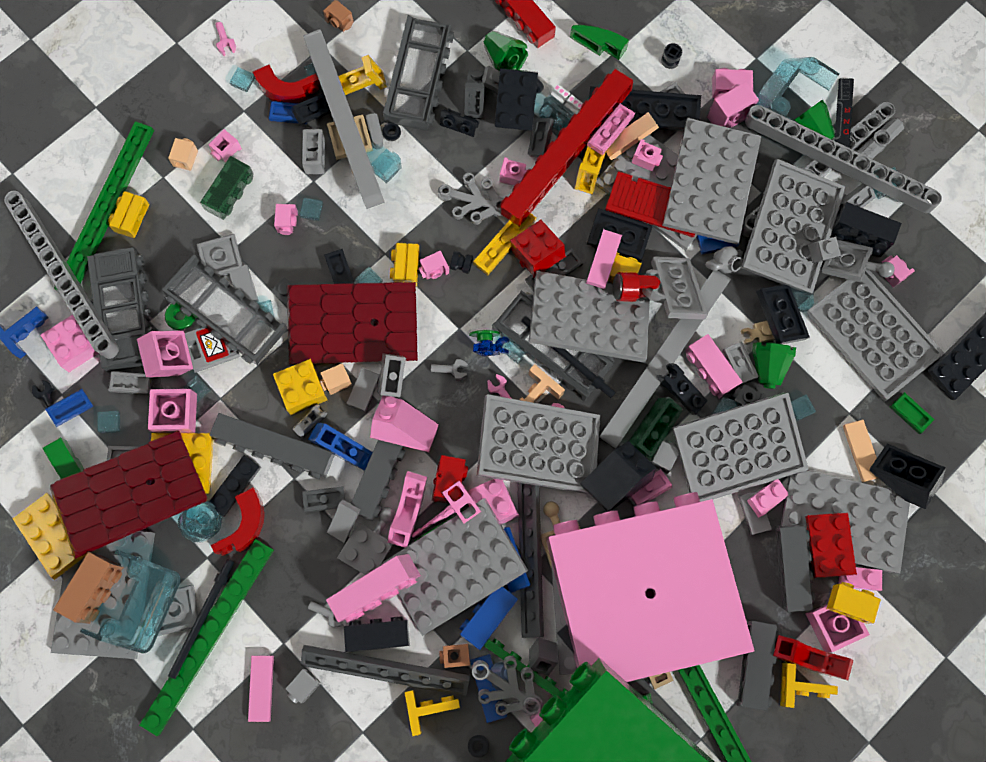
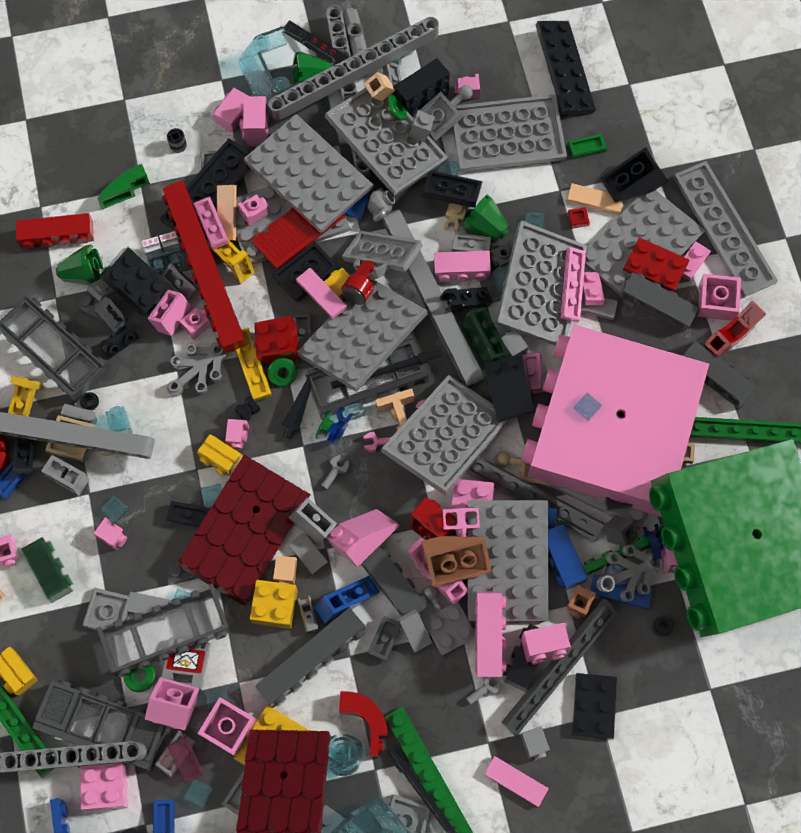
camera: 55 degrees left, 5 degrees down
black plate [207,455,261,517] -> none
yellow bracket [405,690,460,736] -> none
yellow bracket [780,663,838,708] -> none
yellow brick [826,582,881,624] -> none
none -> bright pink brick [148,290,192,336]
none -> clear pink tile [167,736,204,784]
none -> green piece [268,358,297,387]
none -> black bar [281,376,311,439]
none -> light nougat brick [364,72,396,101]
none -> green piece [387,95,407,121]
none -> nougat slope [421,536,492,587]
none -> bright pink brick [521,623,571,665]
none -> bright pink tile [560,247,586,323]
none -> red tile [567,207,590,229]
none -> black plate [572,673,617,740]
none -> clear light blue tile [574,393,602,421]
none -> clear blue plate [642,524,664,560]
none -> light grey plate [673,161,778,298]

